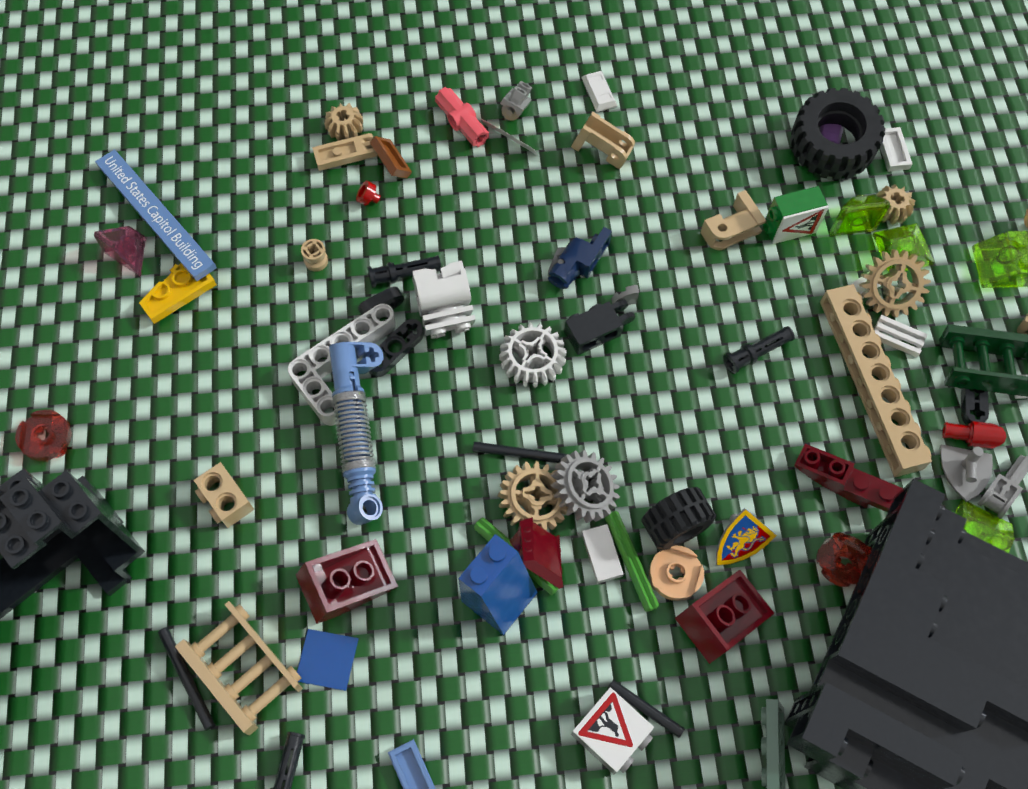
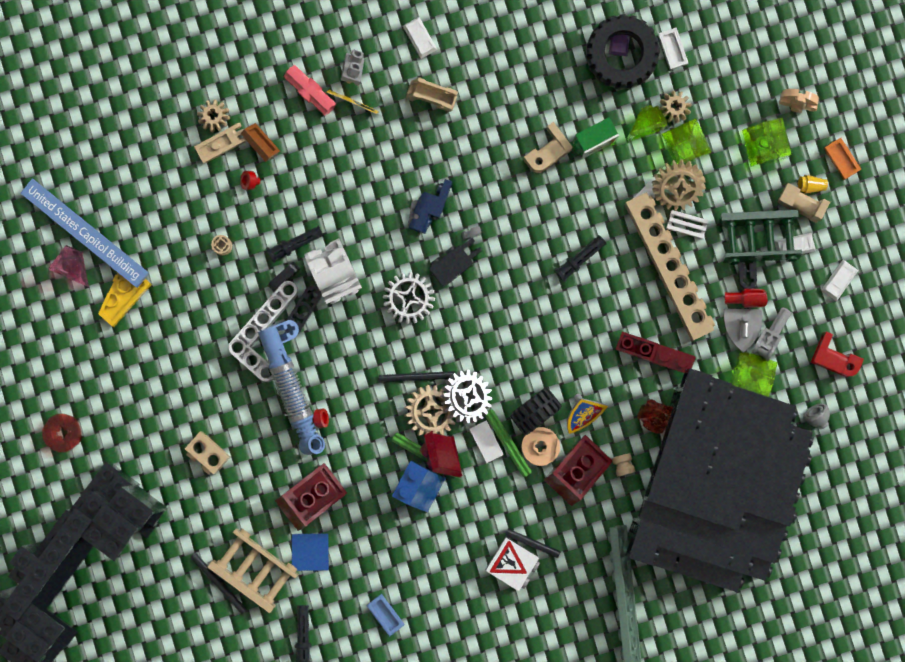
camera: 10 degrees left, 20 degrees up
none -> red tile [312,408,329,428]
none -> tan wheel [612,453,636,477]

